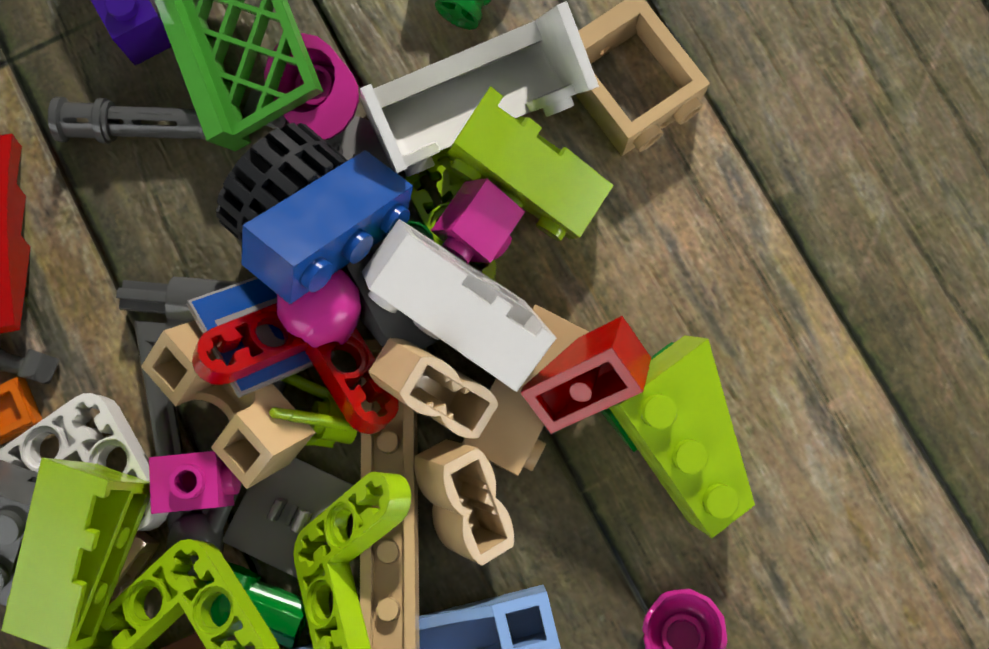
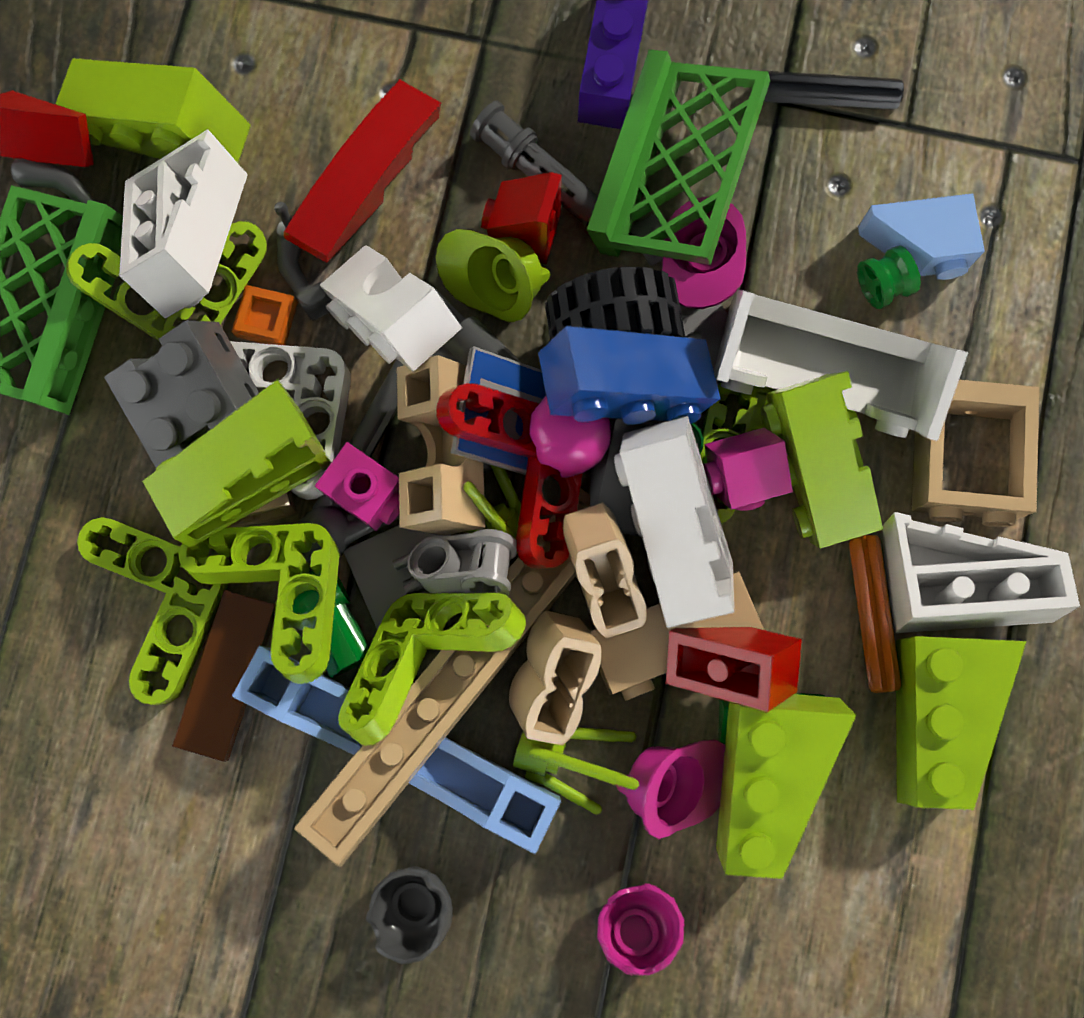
camera: 40 degrees right, 0 degrees up
none -> white arch [320,245,462,372]
none -> light grey piece [407,529,517,597]
none -> lime piece [435,229,550,323]
none -> red slope [481,172,562,264]
none -> lime plant [513,727,639,815]
none -> dark pink piece [616,740,725,839]
none -> orange axle [849,535,901,693]
none -> white wedge [877,512,1080,633]
none -> lime wedge [896,636,1027,810]

